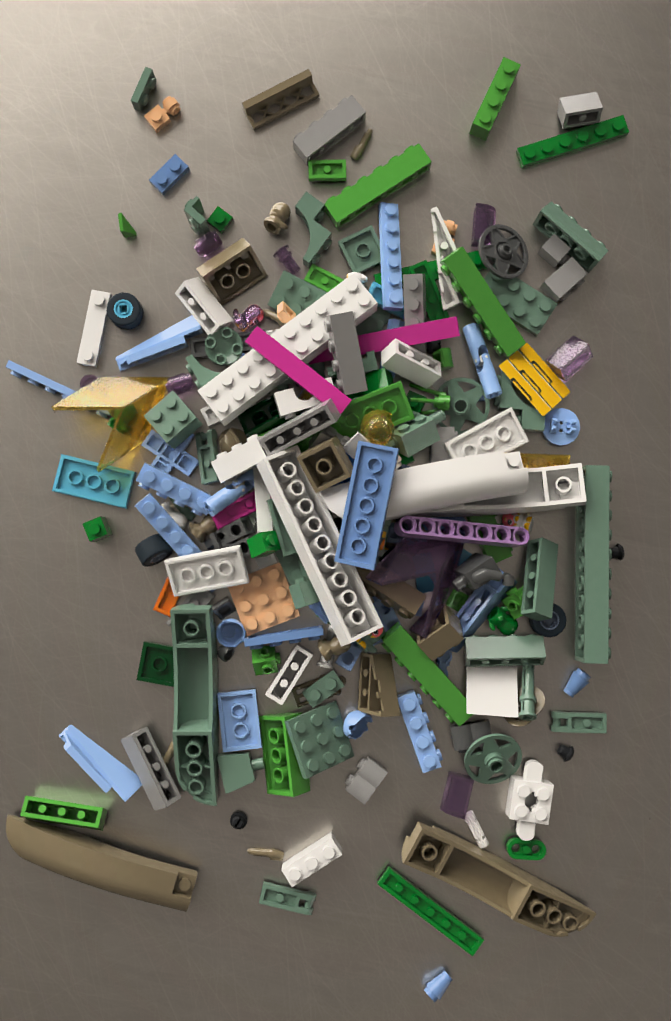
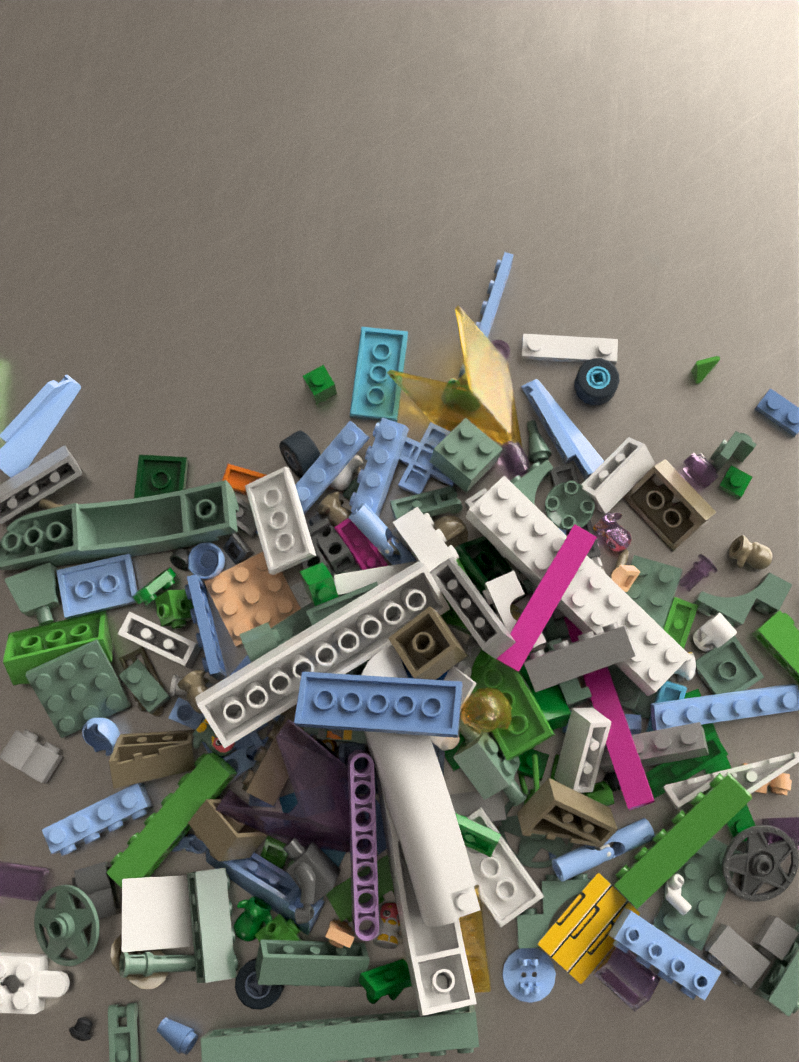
camera: 90 degrees right, 10 degrees down
none -> green plate [132,567,176,606]
none -> light nougat plate [325,919,354,948]
none -> green tile [358,959,412,1004]
none -> green plate [455,813,501,857]
none -> dark tan wedge [517,778,618,847]
none -> sand green cone [527,420,552,464]
none -> light blue brick [608,907,721,1001]
none -> white arm [665,874,692,915]
none -> white piece [693,612,737,652]

